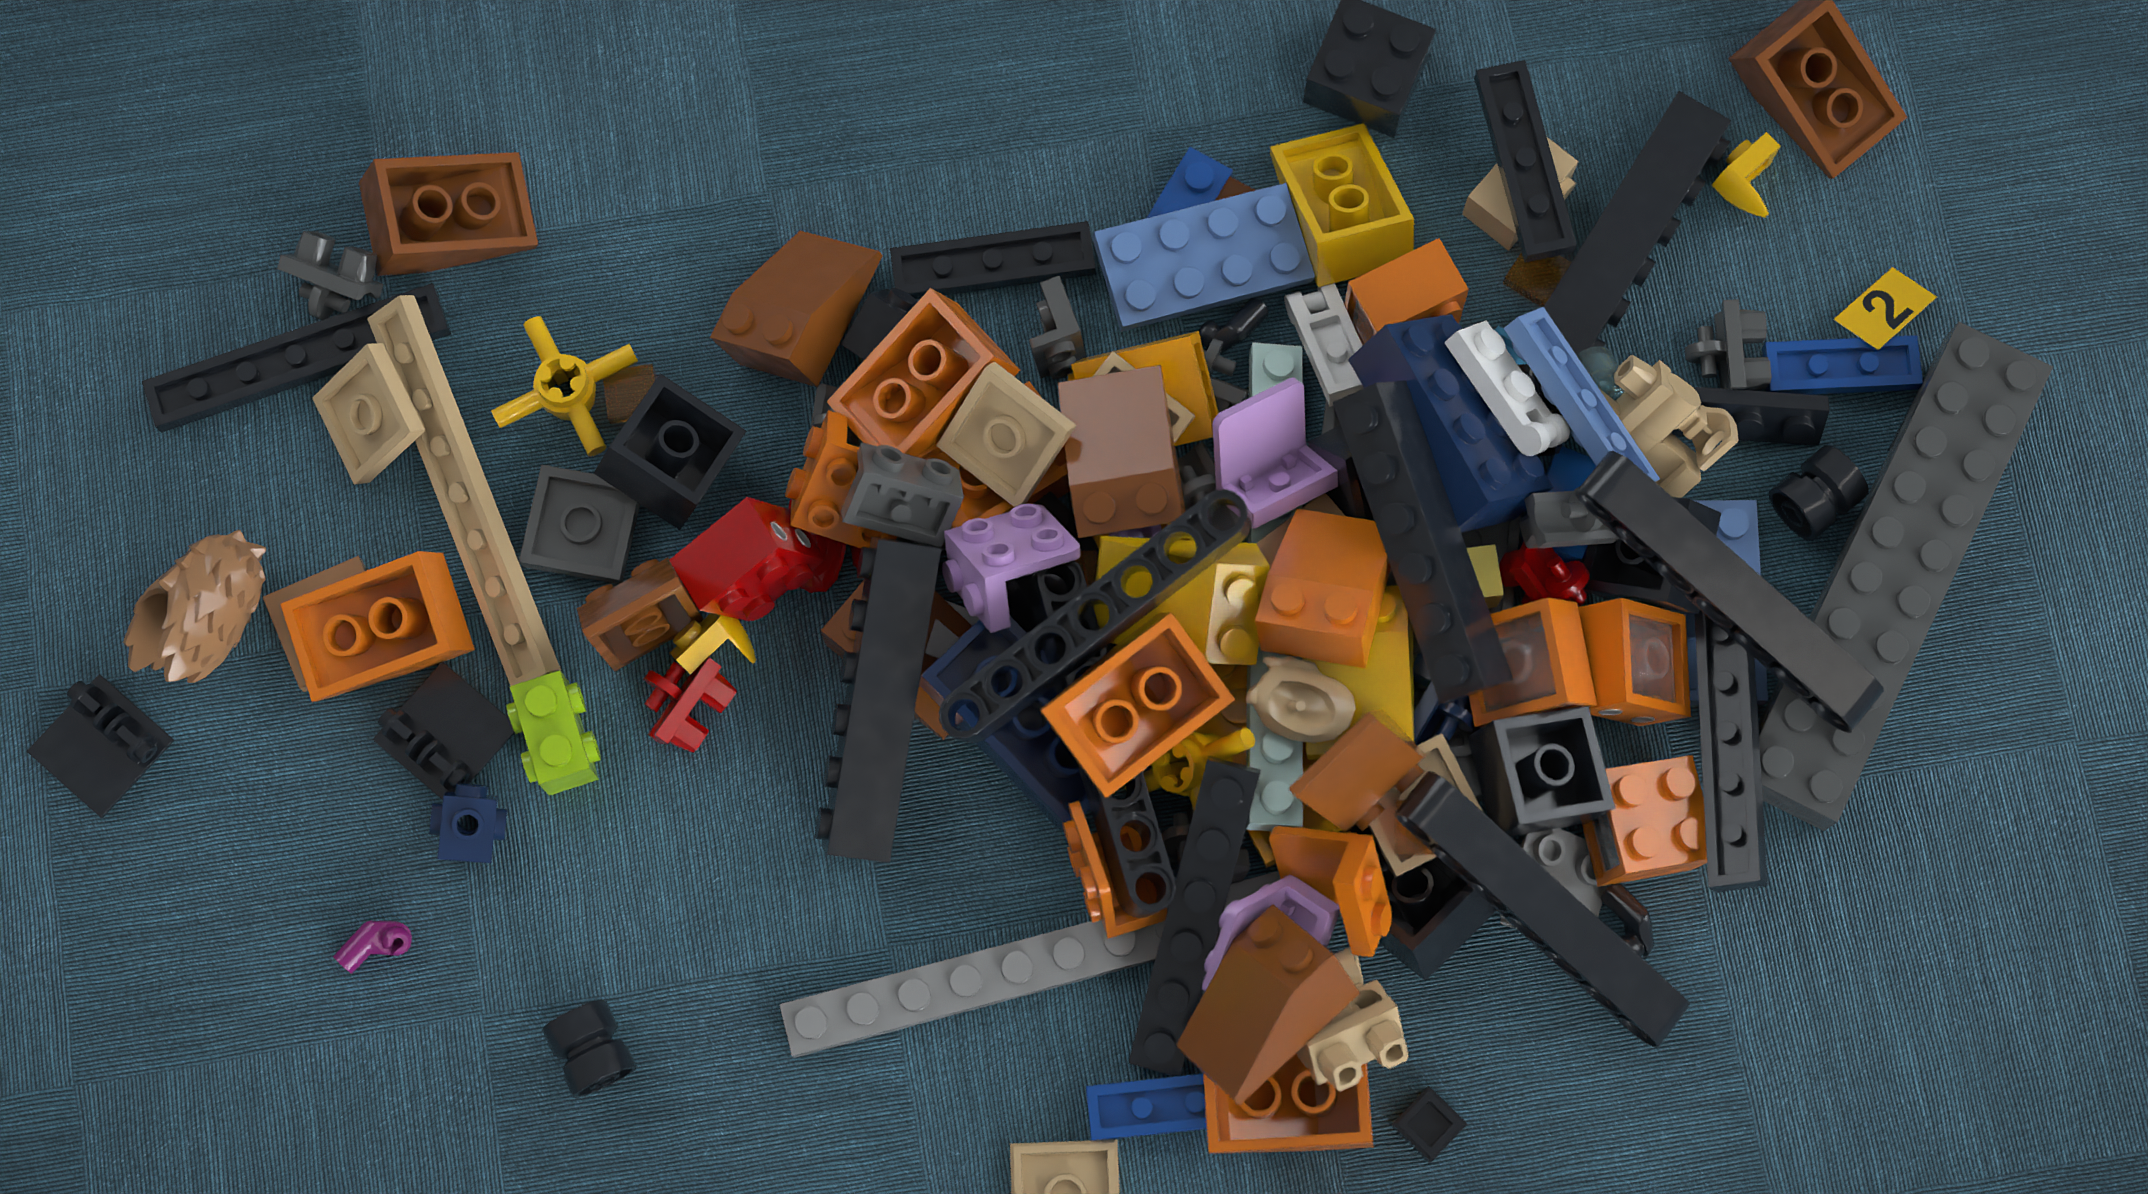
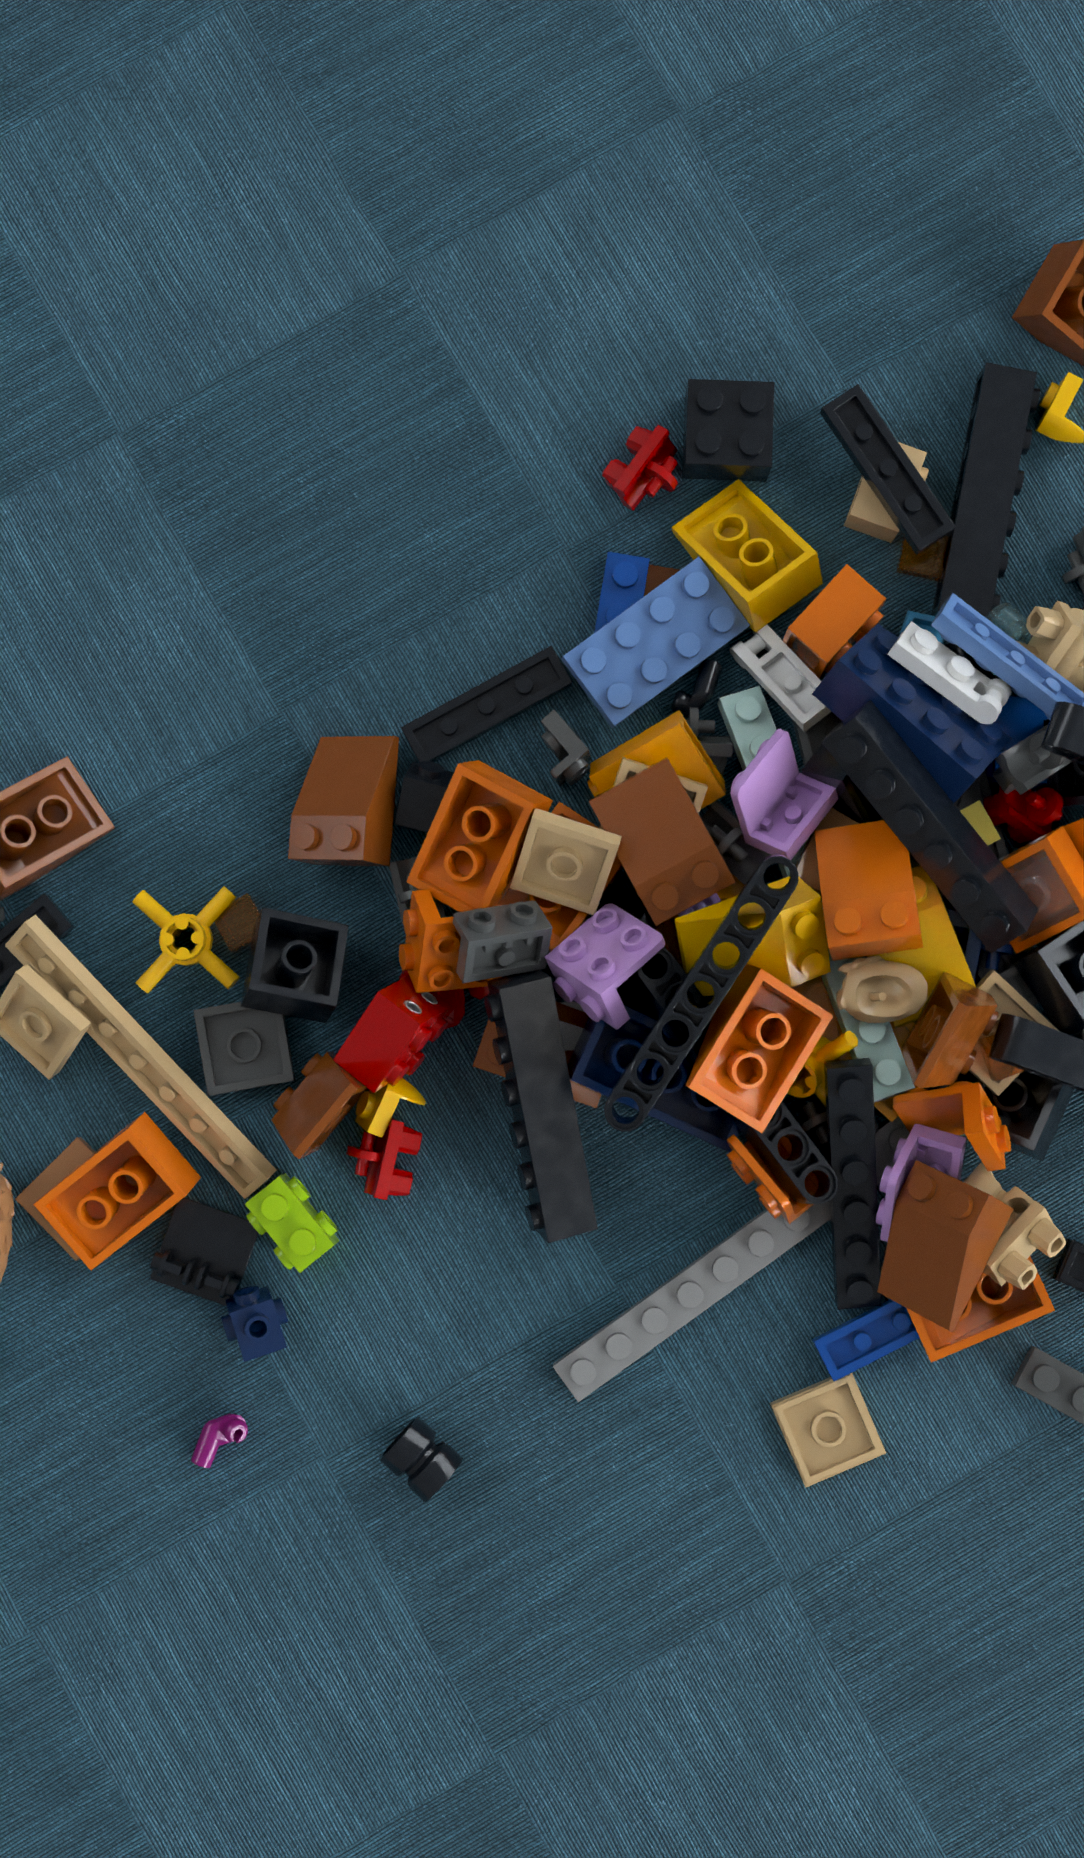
camera: 20 degrees left, 10 degrees up
none -> red hips [602,425,678,511]

